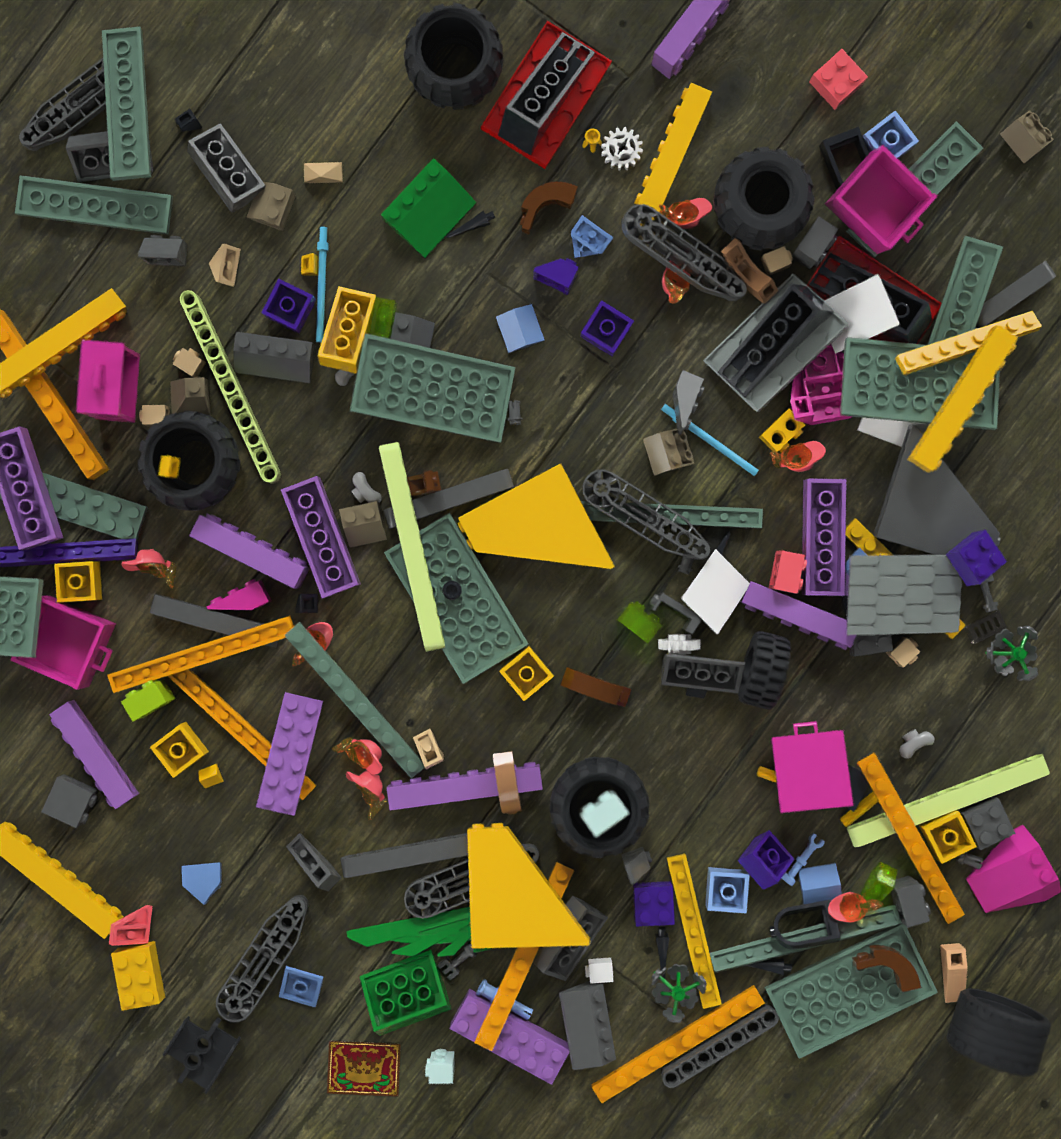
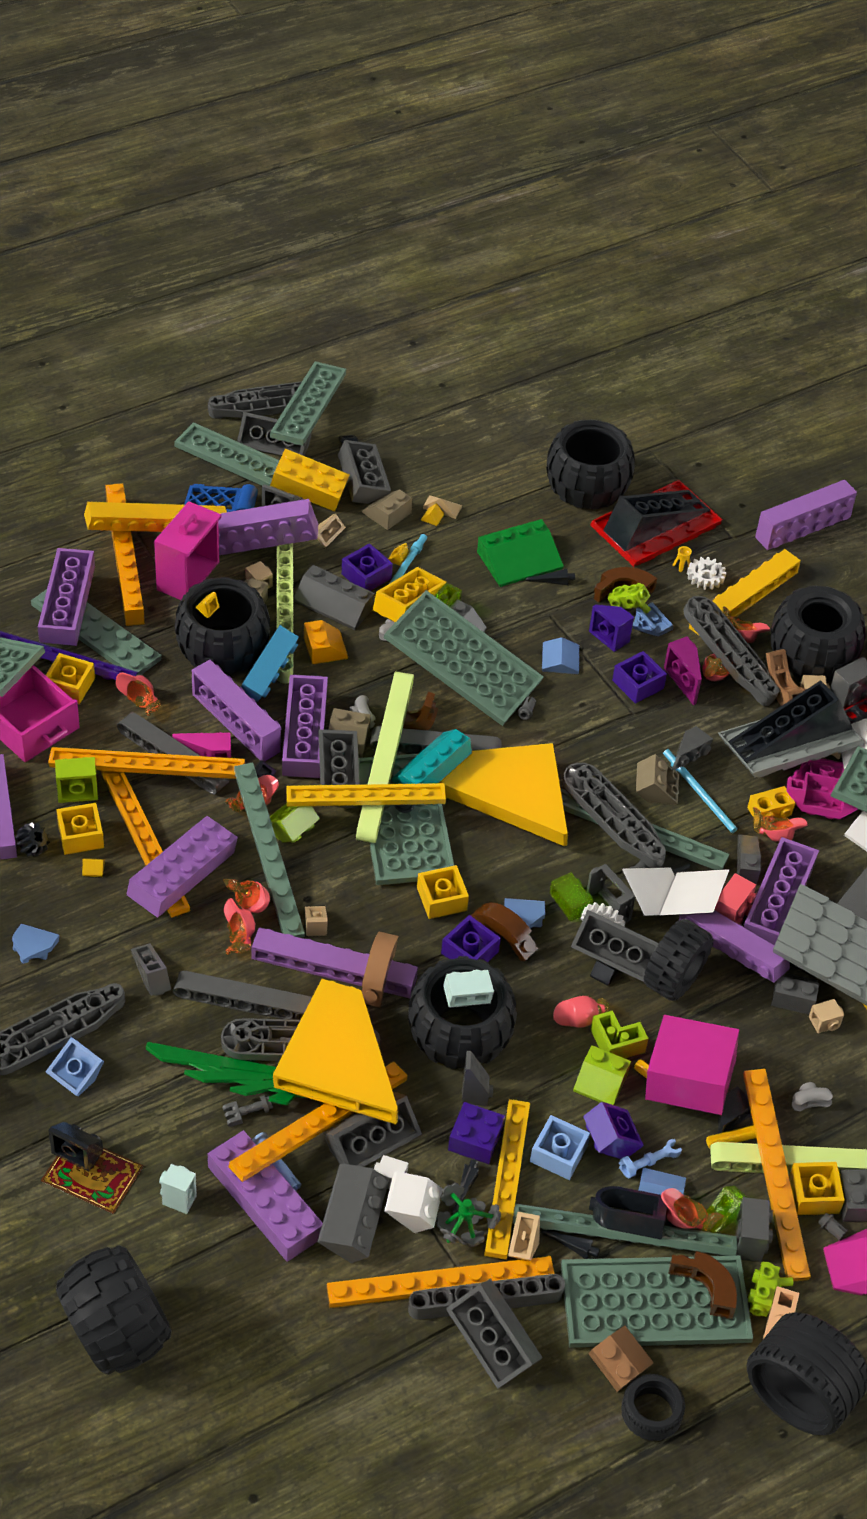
camera: 20 degrees right, 40 degrees down
green slope [359,950,452,1036] -> none
none -> black gear [15,823,50,857]
none -> black slope [48,1122,103,1172]
none -> blue piece [184,484,258,512]
none -> medium lavender brick [219,499,318,555]
none -> dark azure slope [240,625,299,702]
none -> yellow brick [270,449,350,512]
none -> lime slope [270,803,320,843]
none -> yellow plate [287,783,446,807]
none -> light orange slope [304,620,348,664]
none -> dark grey slope [318,730,360,808]
none -> white slope [385,1172,443,1233]
none -> teal slope [391,729,472,784]
none -> yellow slope [421,503,444,526]
none -> dark purple brick [441,915,500,962]
none -> dark grey slope [446,1278,542,1389]
none -> medium blue slope [504,898,545,928]
none -> tan slope [508,1212,540,1261]
none -> coral hair [553,995,610,1028]
none -> lime slope [573,1045,631,1105]
none -> medium nougat slope [589,1325,654,1392]
none -> lime brick [591,1011,649,1058]
none -> lime brick [608,583,651,614]
none -> black tyre [621,1374,685,1441]
none -> white sticker [660,870,729,915]
none -> magenta slope [664,636,702,705]
none -> dark grey slope [737,835,761,885]
none -> lime brick [747,1262,793,1317]

